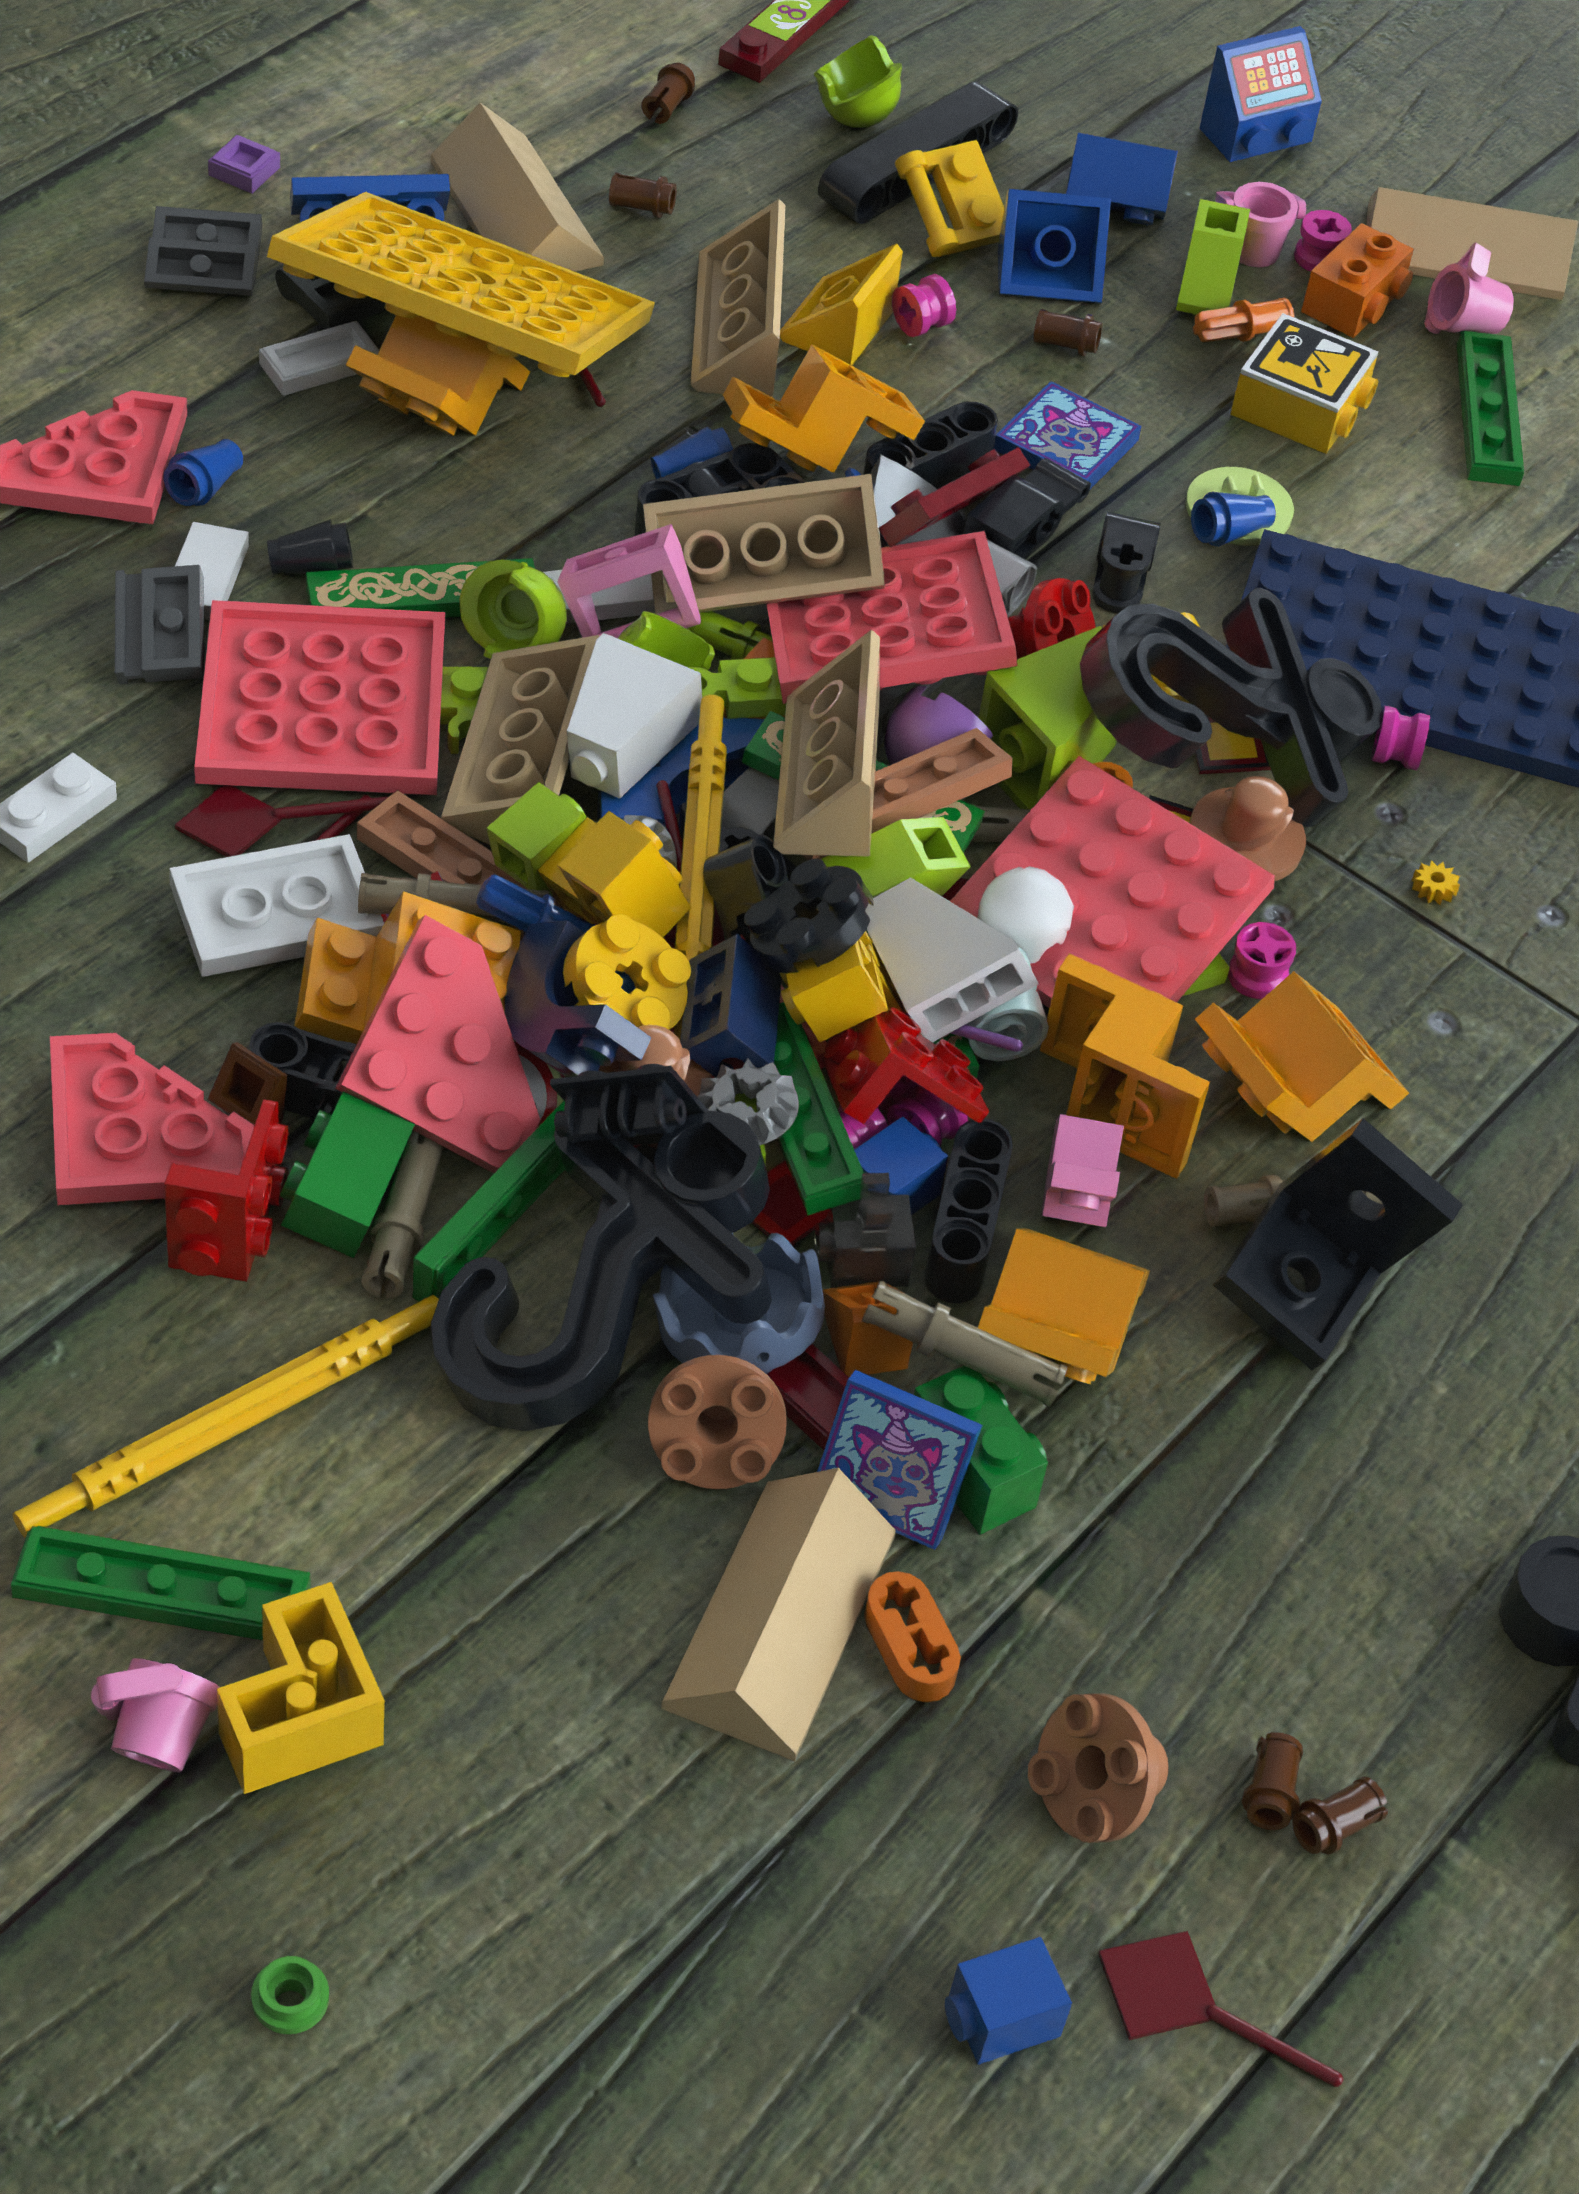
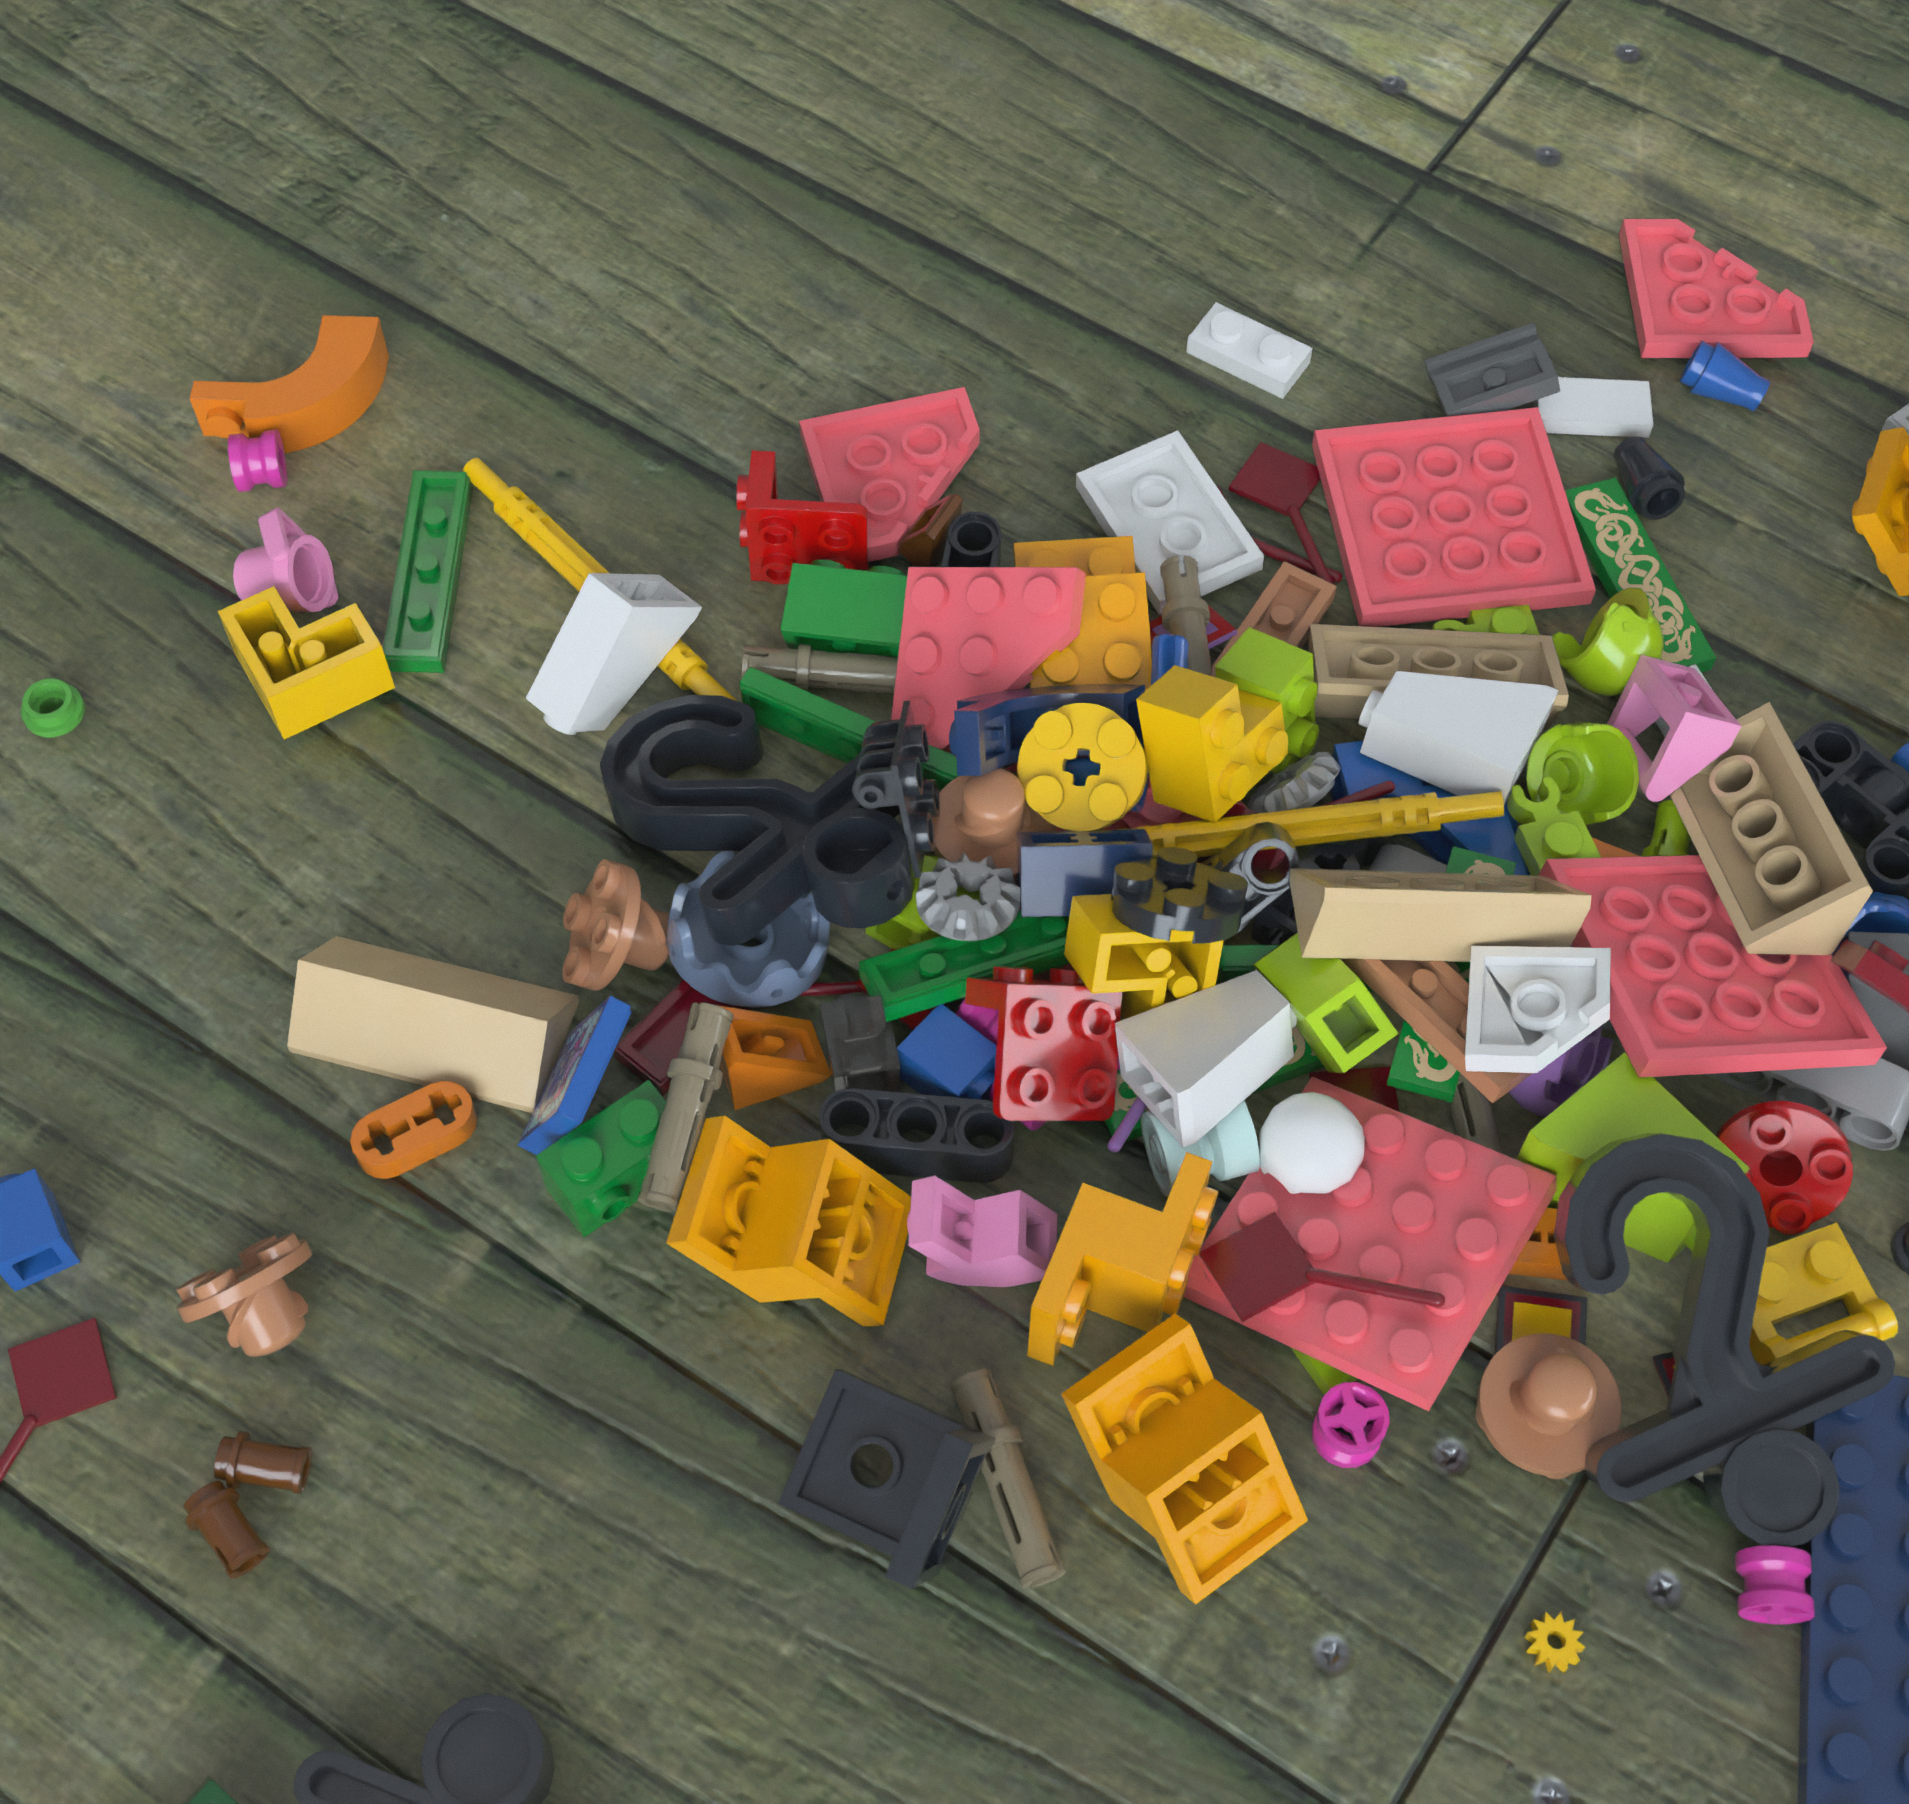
camera: 90 degrees right, 10 degrees up
none -> white slope [526,573,702,735]
none -> dark red piece [1198,1212,1445,1322]
none -> white plate [1465,946,1611,1073]

